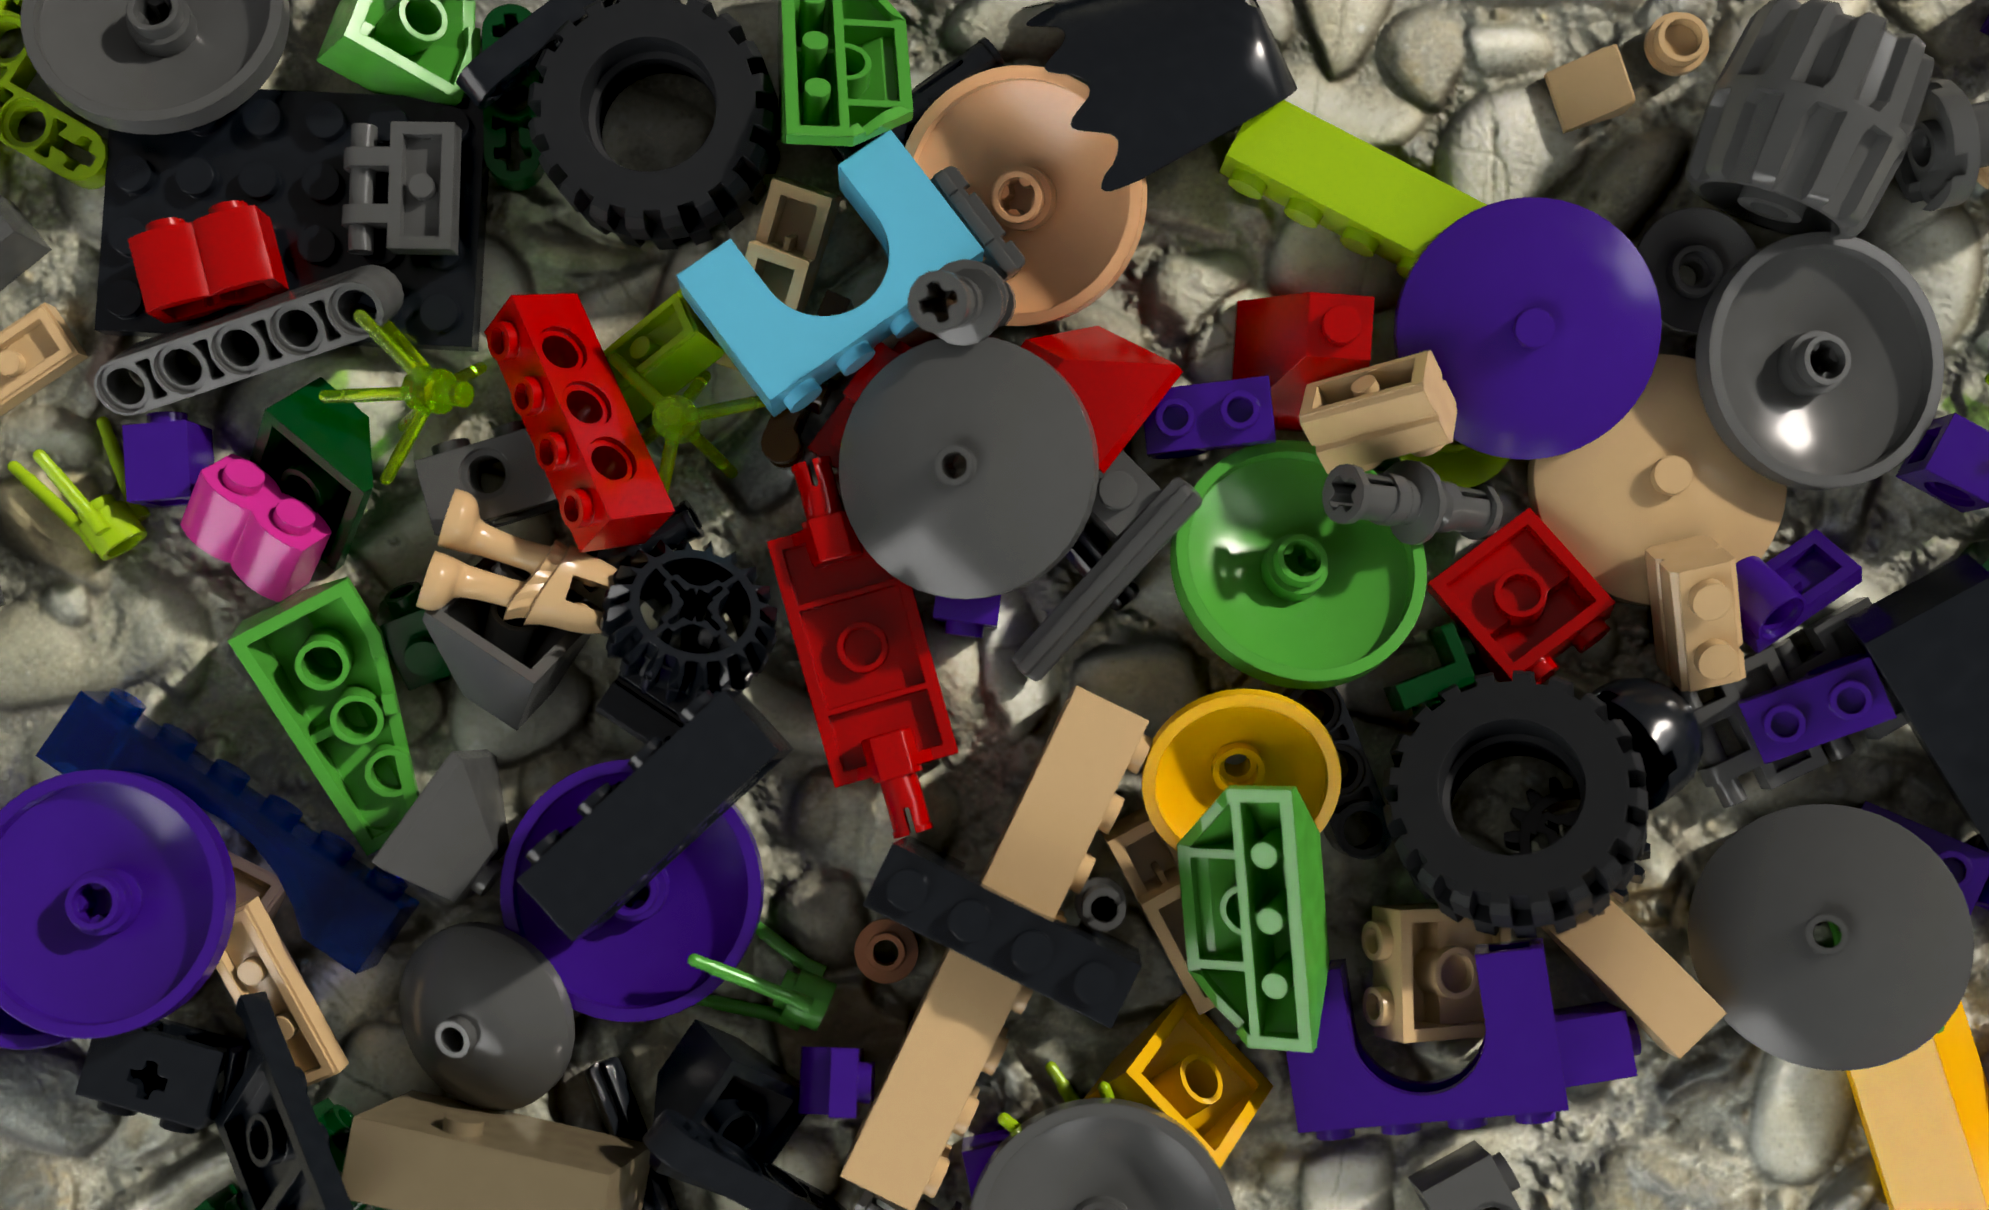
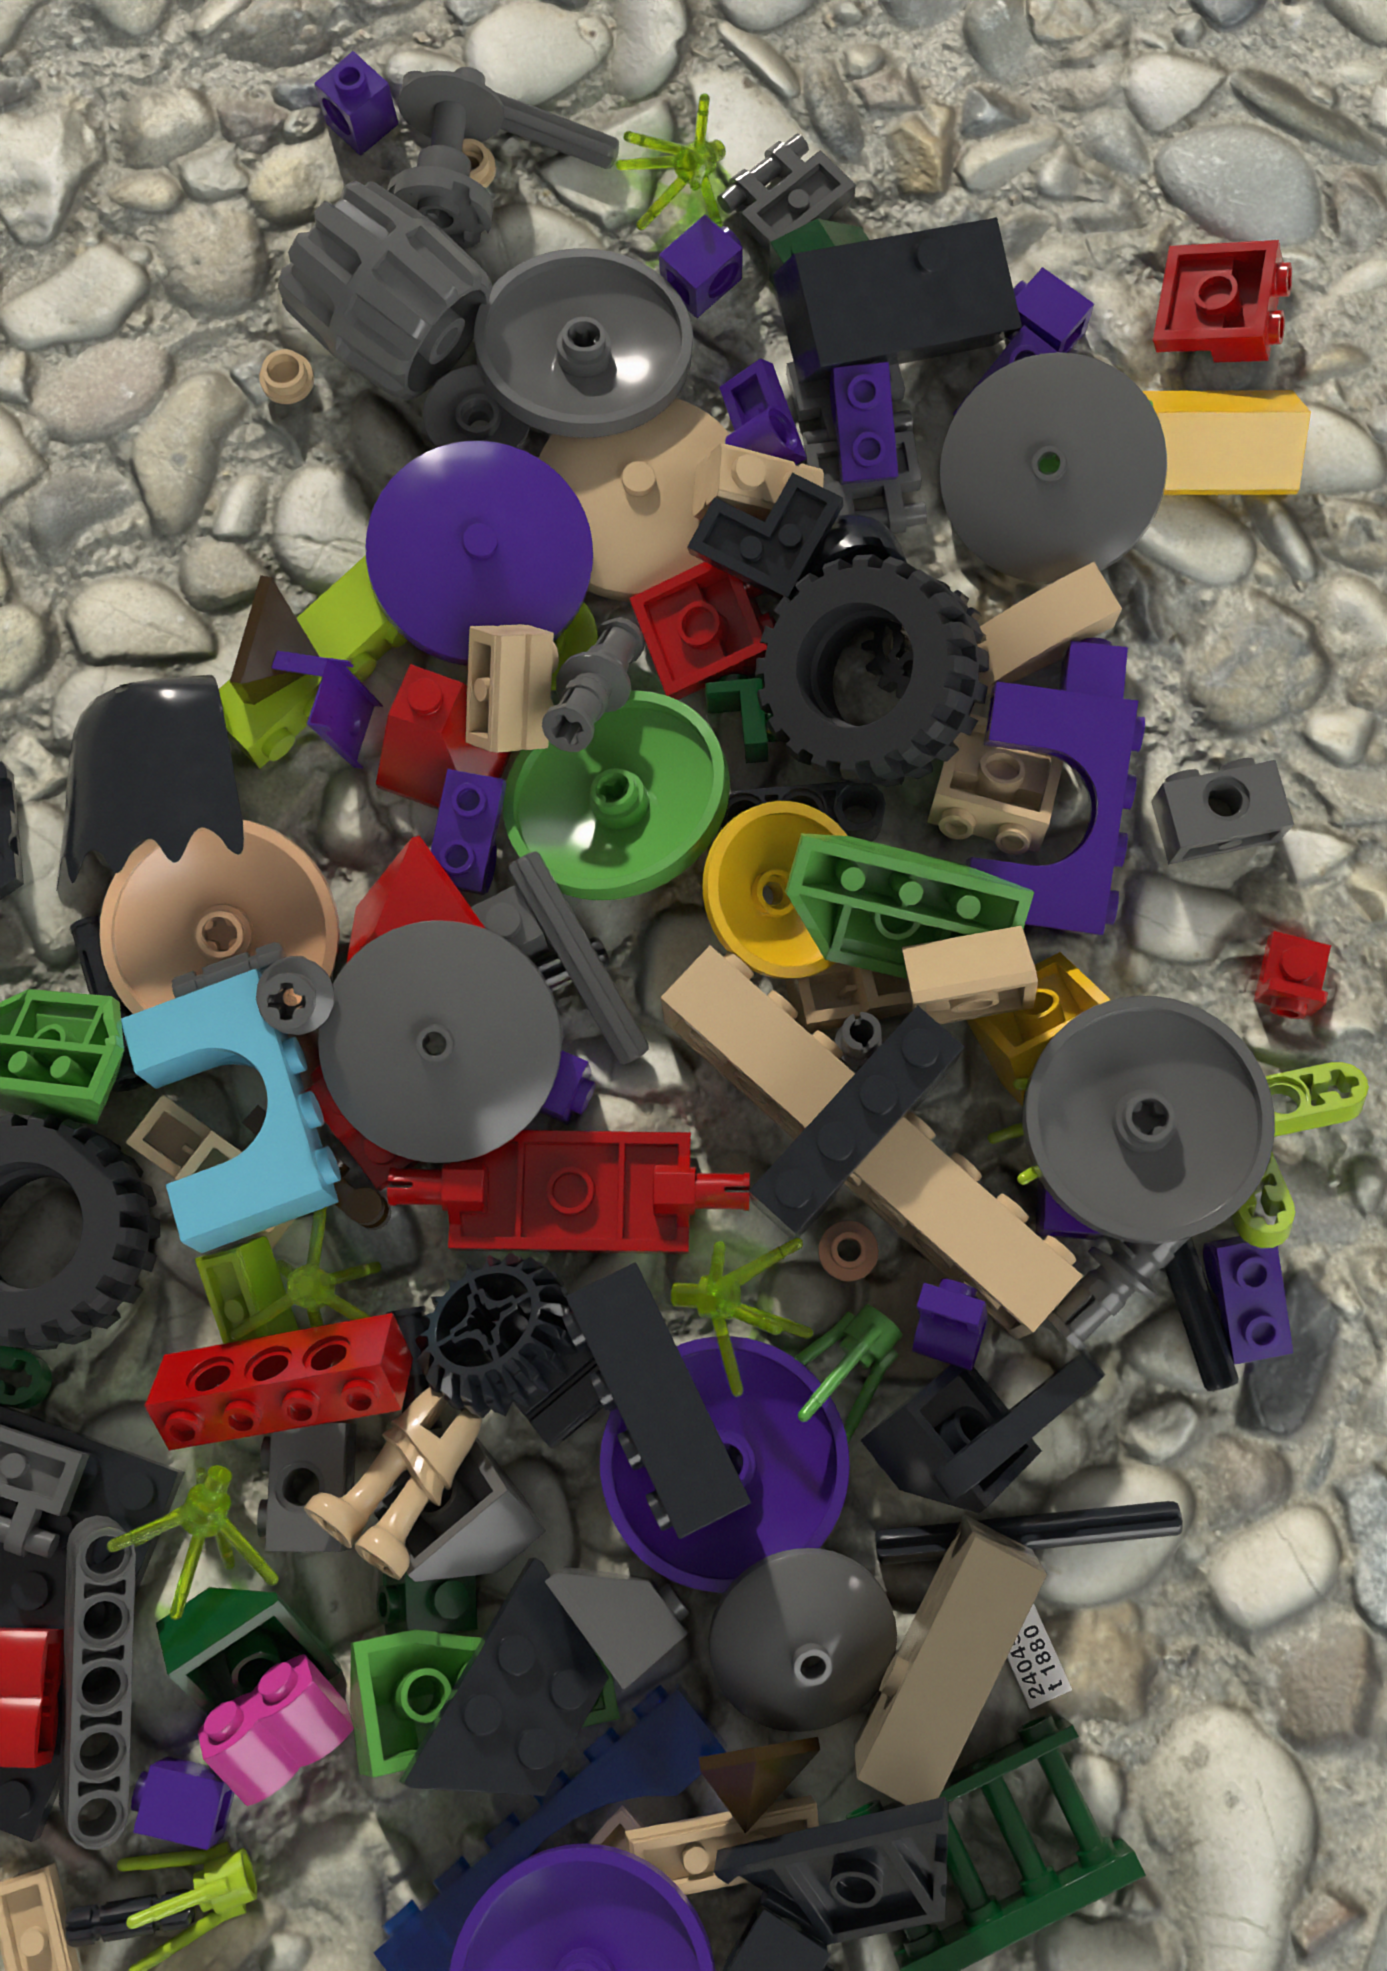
camera: 70 degrees left, 10 degrees down
tan slope [1544,44,1635,134] -> none
none -> black axle [65,1888,195,1948]
none -> dark brown slope [230,575,320,705]
none -> dark purple piece [272,650,383,769]
none -> black wing [399,1557,609,1796]
none -> clear neon green plant [671,1237,813,1396]
none -> black plate [687,472,844,600]
none -> dark brown slope [698,1737,821,1834]
none -> tan slope [902,925,1038,1025]

